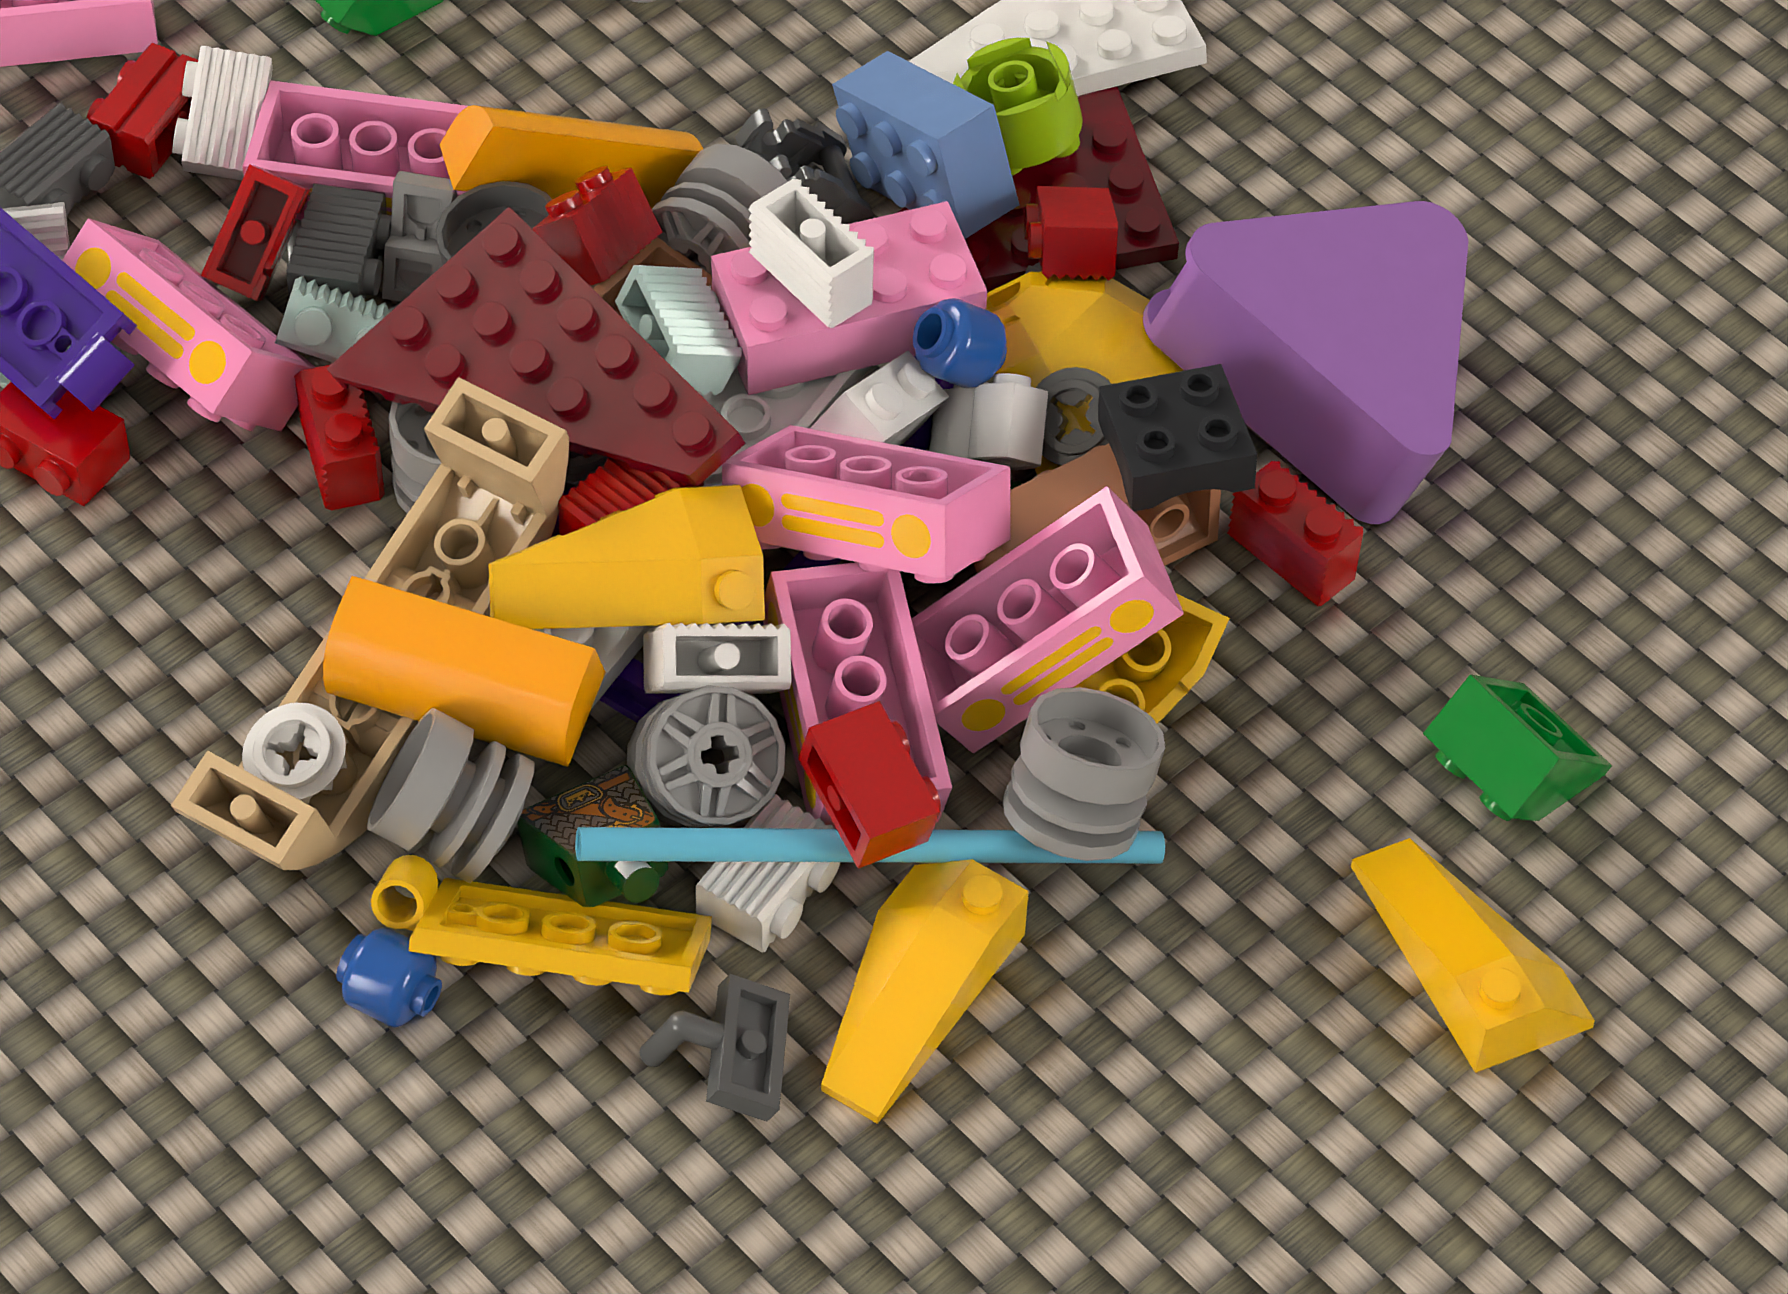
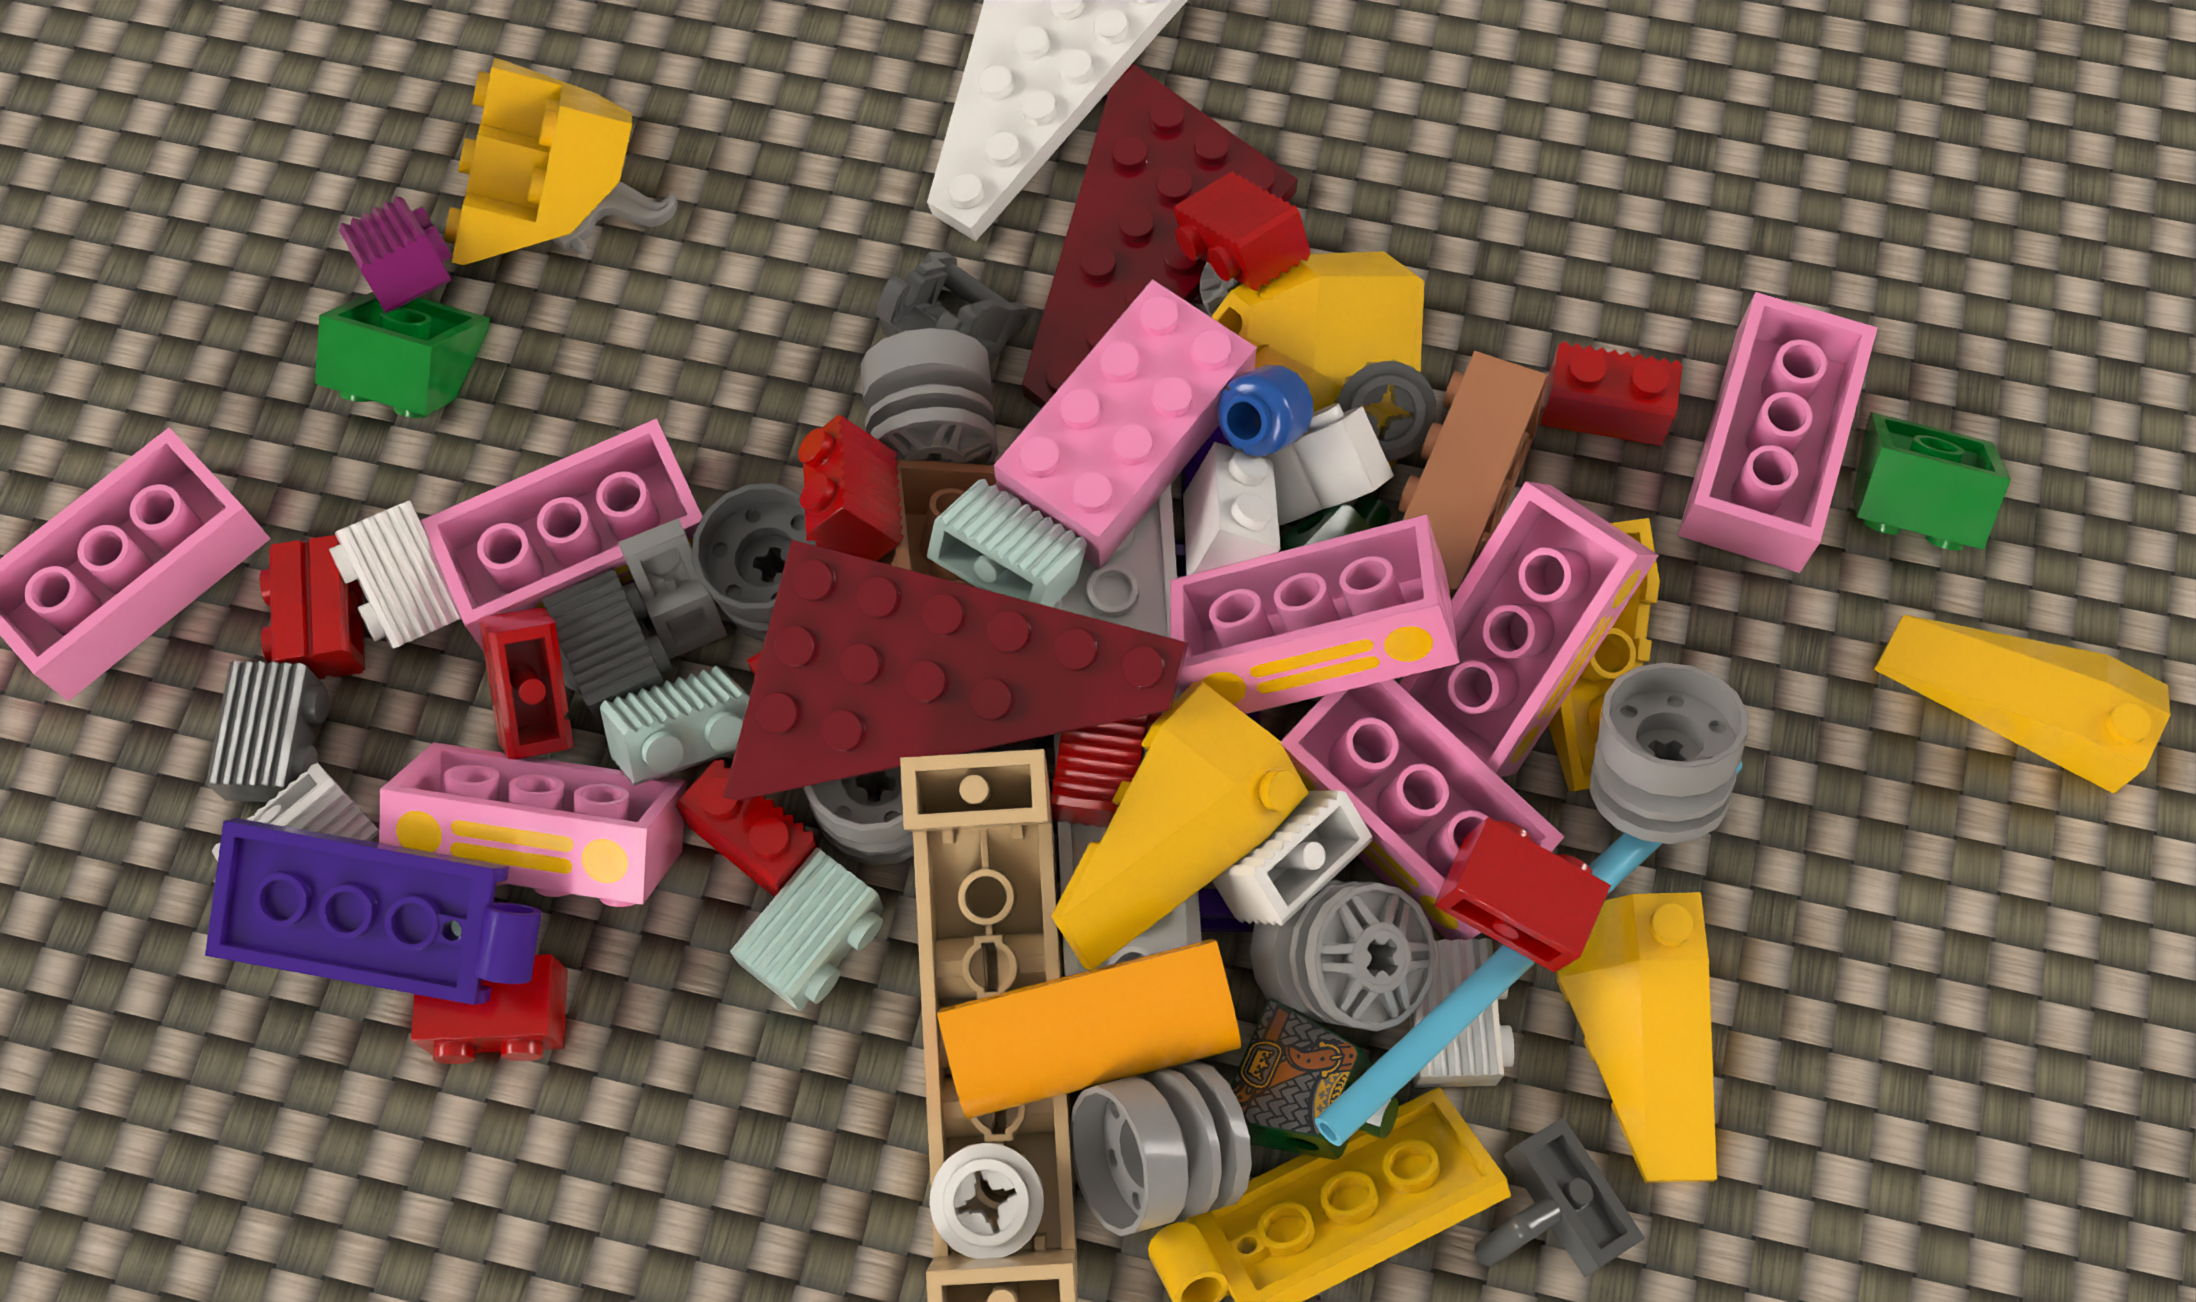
camera: 30 degrees left, 15 degrees up
light orange brick [439,105,703,209] -> none
white brick [748,179,874,328] -> none
medium blue brick [832,51,1019,239] -> none
lime brick [953,37,1083,176] -> none
black brick [1098,364,1257,512] -> none
medium lavender brick [1143,201,1468,524] -> none
none -> light aqua brick [730,847,884,1011]
none -> bright pink brick [1677,292,1878,573]

